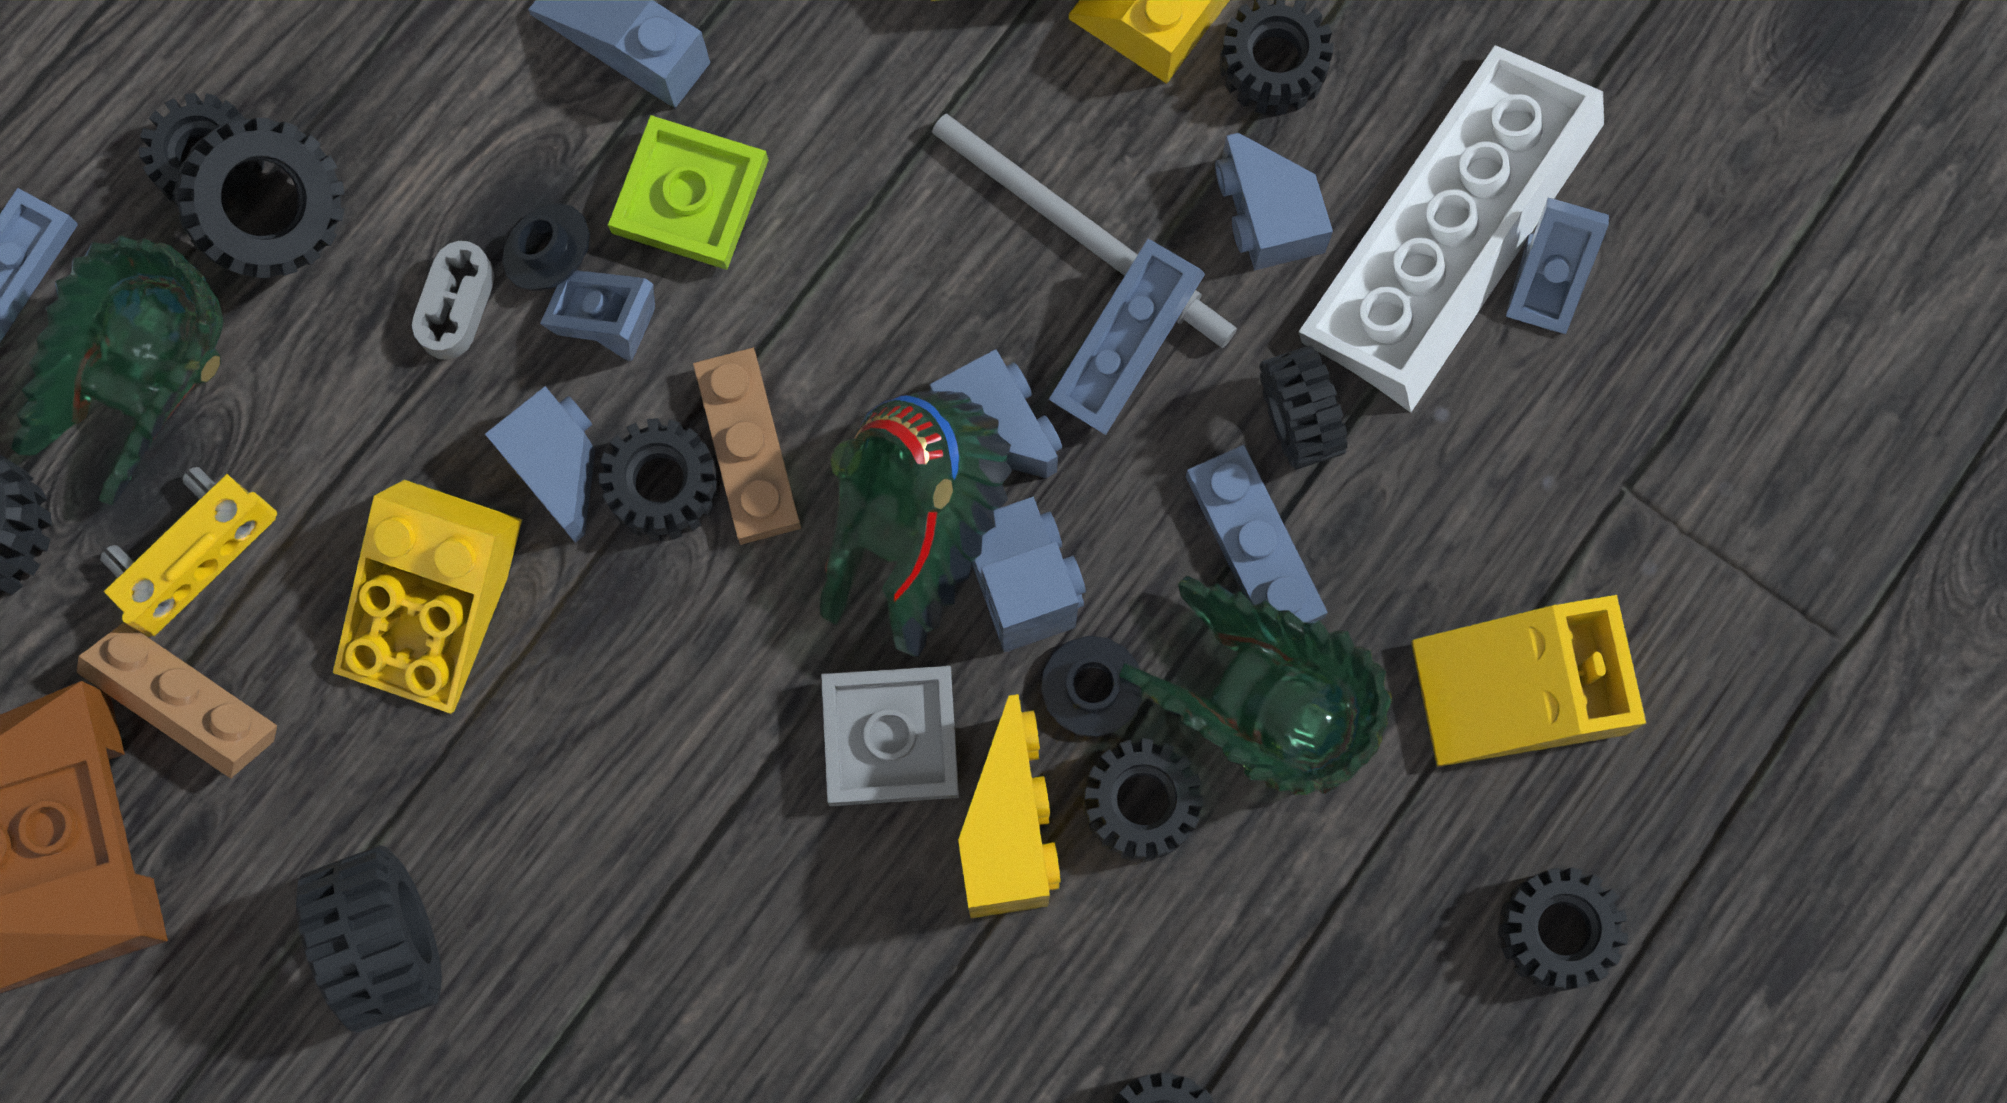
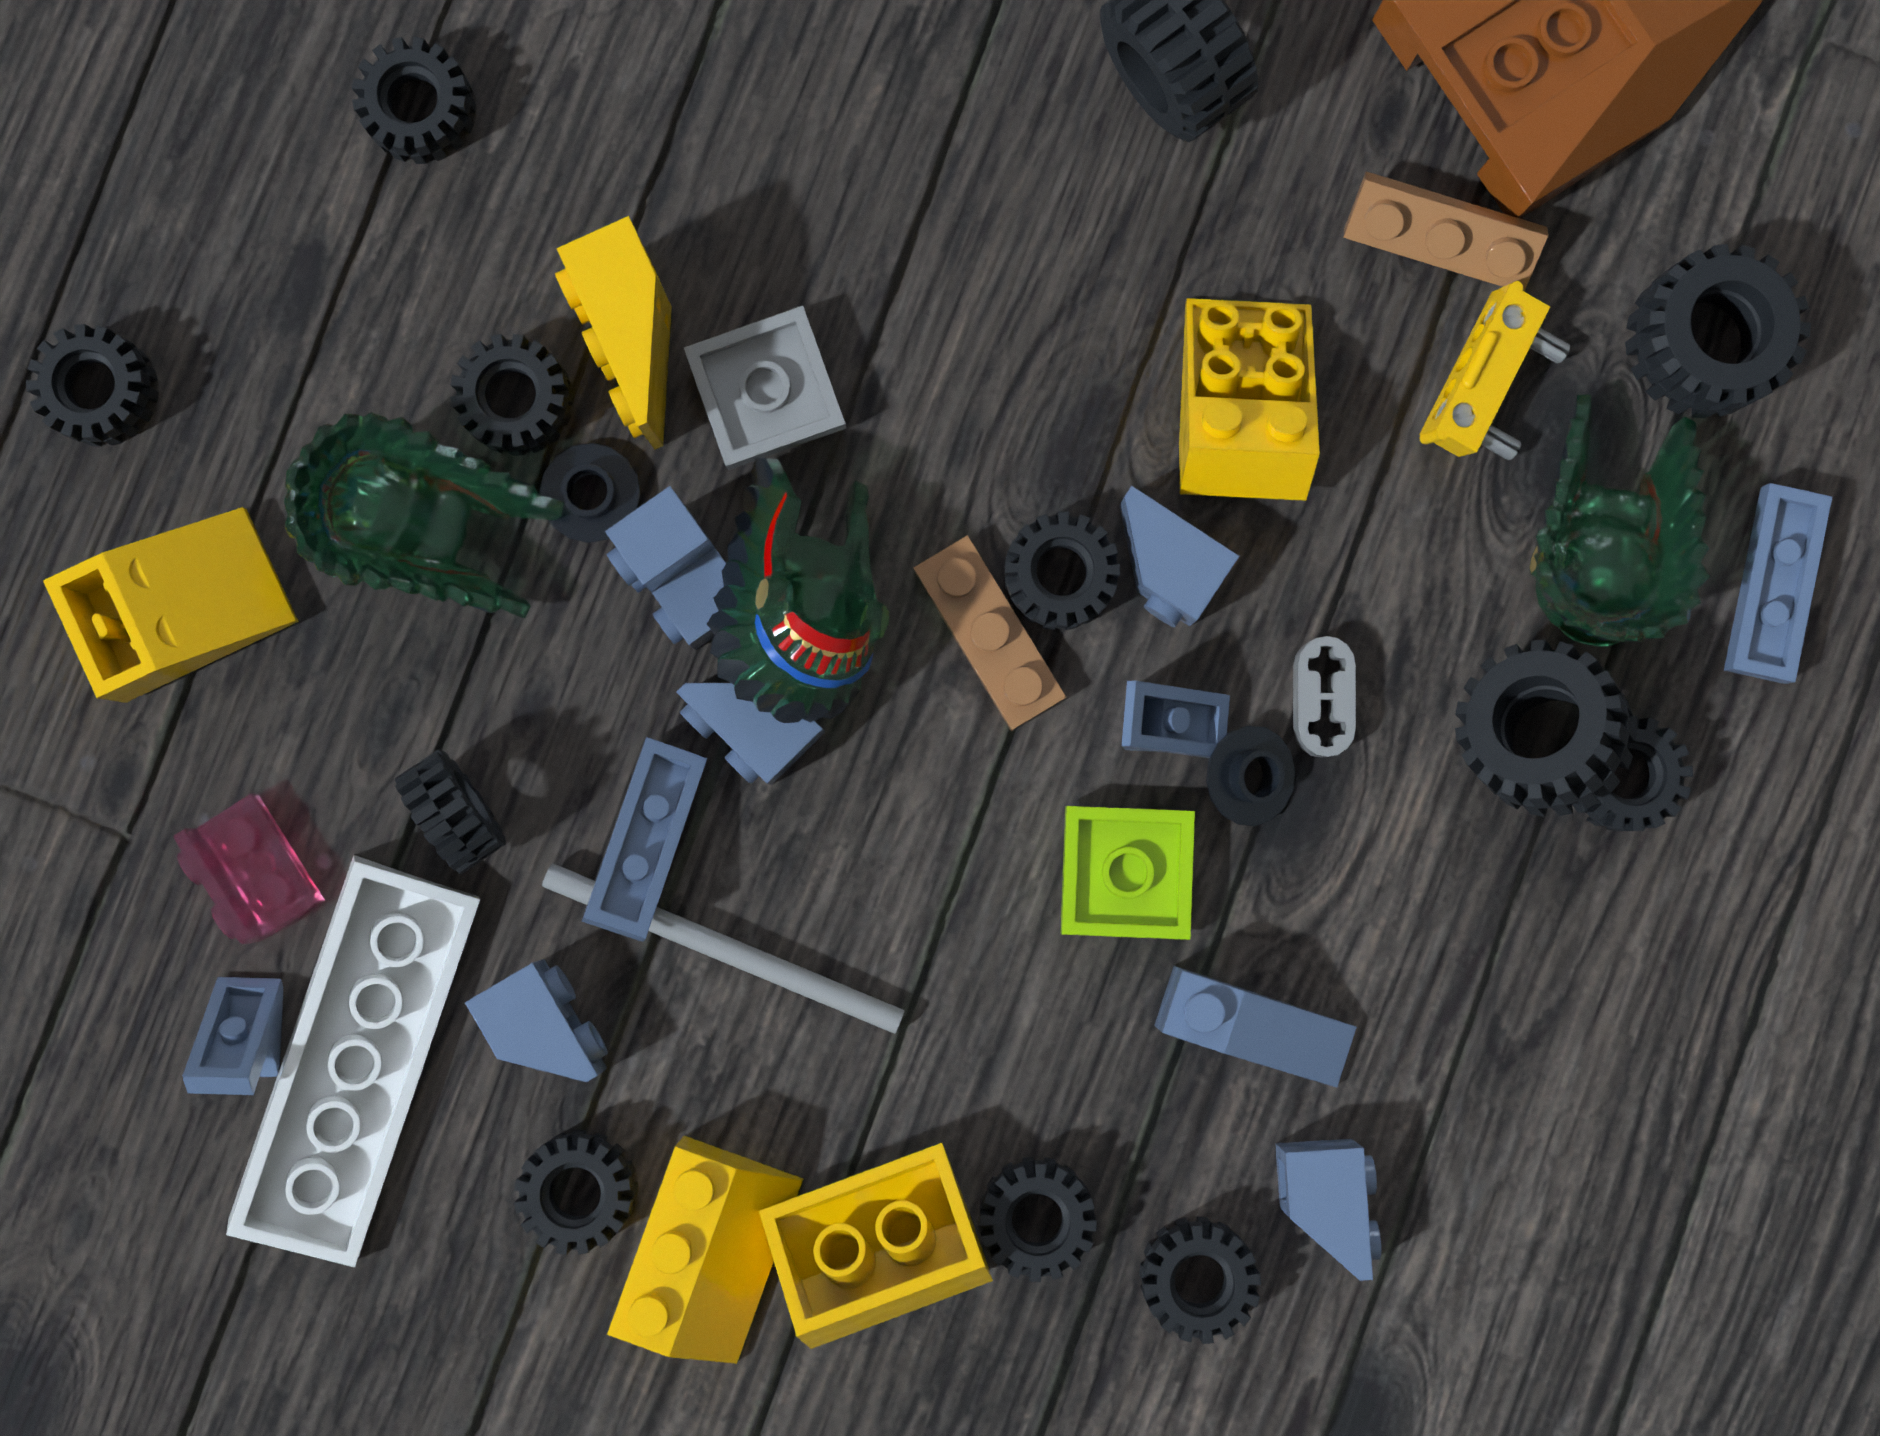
camera: 160 degrees right, 10 degrees up
sand blue plate [1185,445,1328,644] -> none
none -> clear pink bracket [174,794,325,945]

